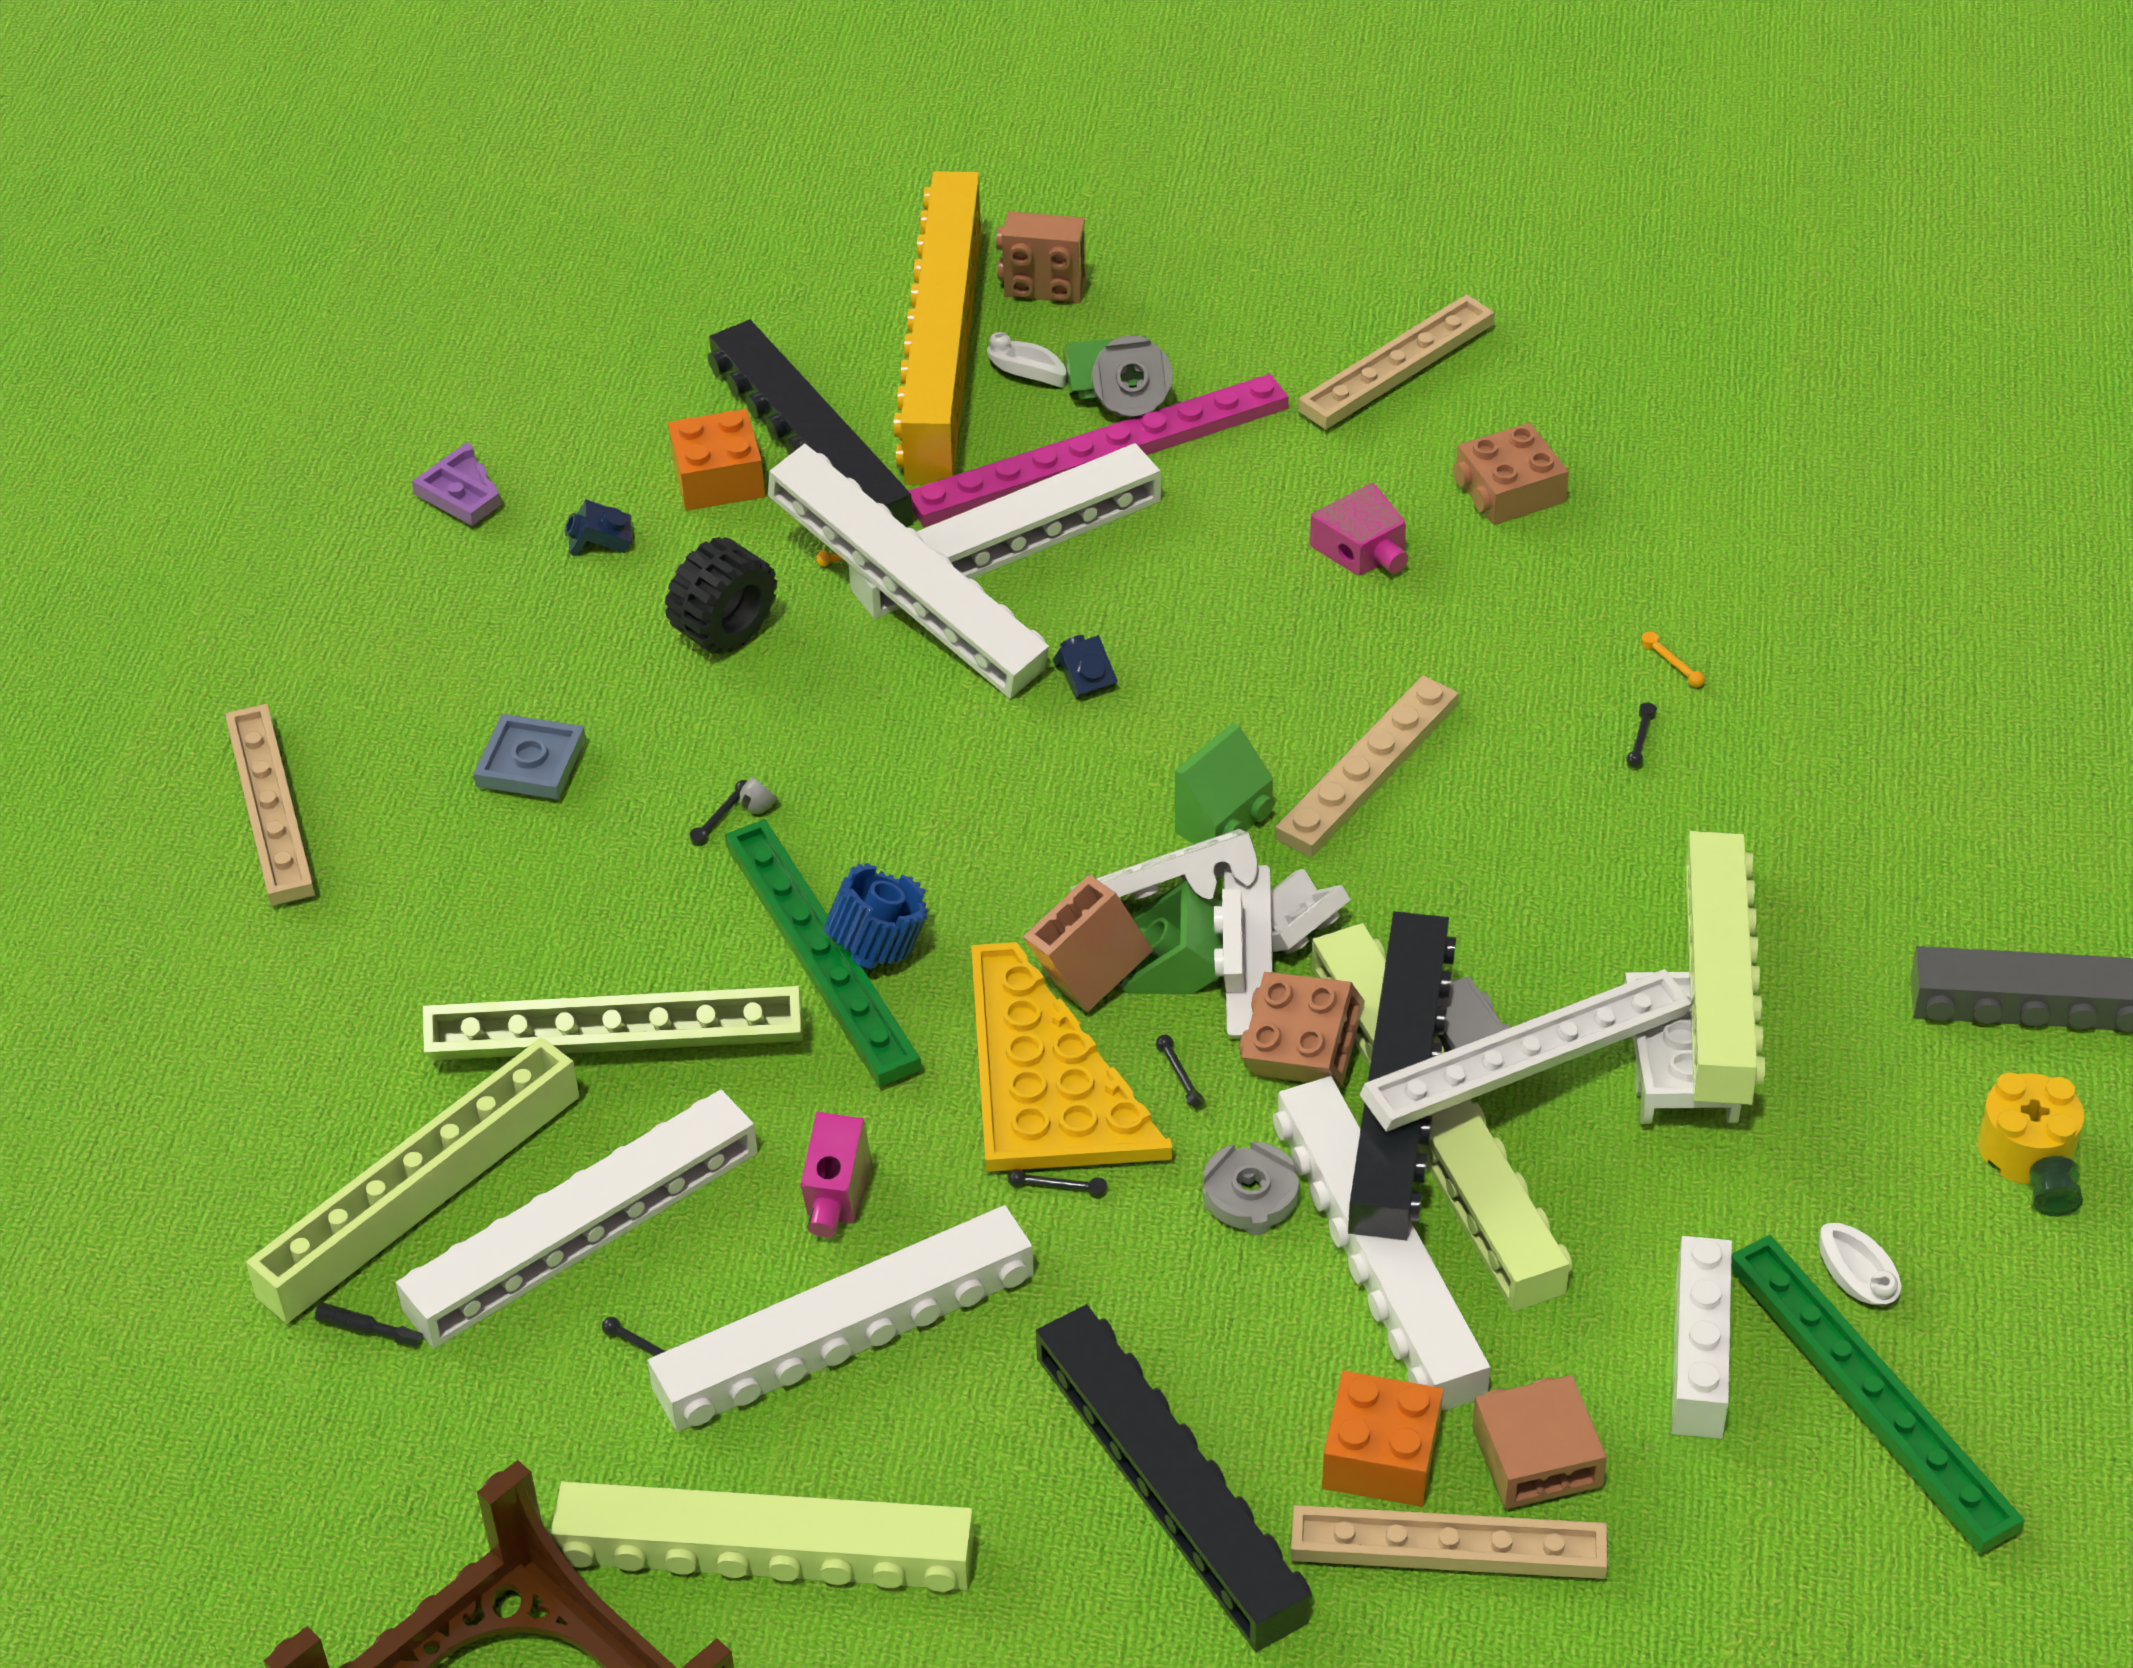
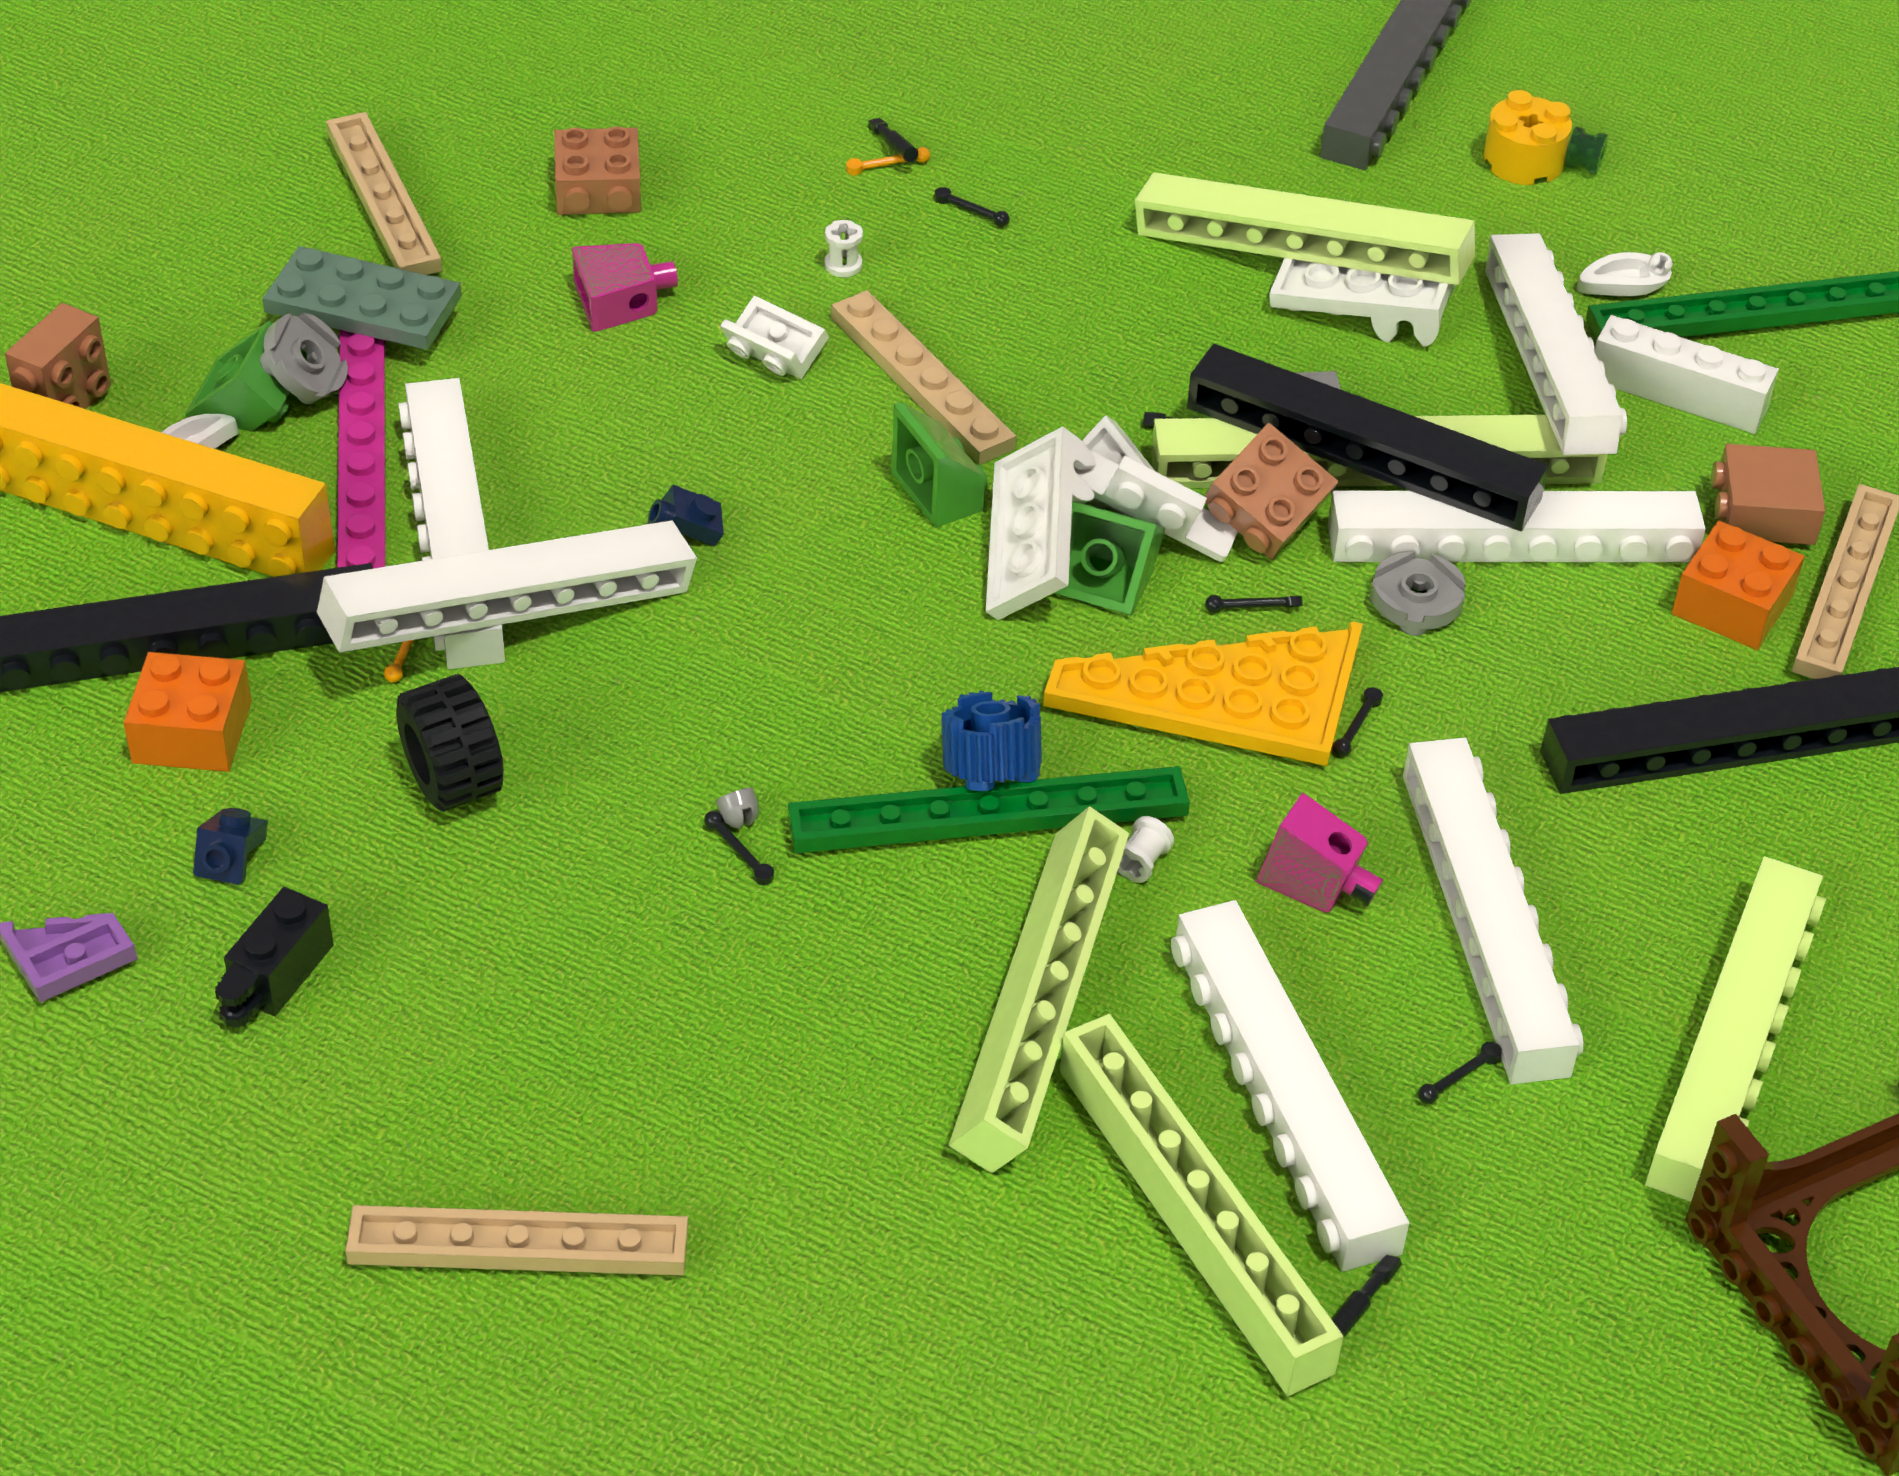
camera: 75 degrees left, 0 degrees up
sand blue plate [473,714,586,800] -> none
nougat brick [1023,874,1153,1012] -> none
white plate [1360,969,1692,1132] -> none
none -> black hinge [215,886,334,1028]
none -> sand green plate [262,246,462,350]
none -> white bracket [720,296,829,379]
none -> white bush [824,220,863,278]
none -> black piece [868,118,918,162]
none -> white bush [1117,816,1174,883]
none -> white brick [1485,234,1627,455]

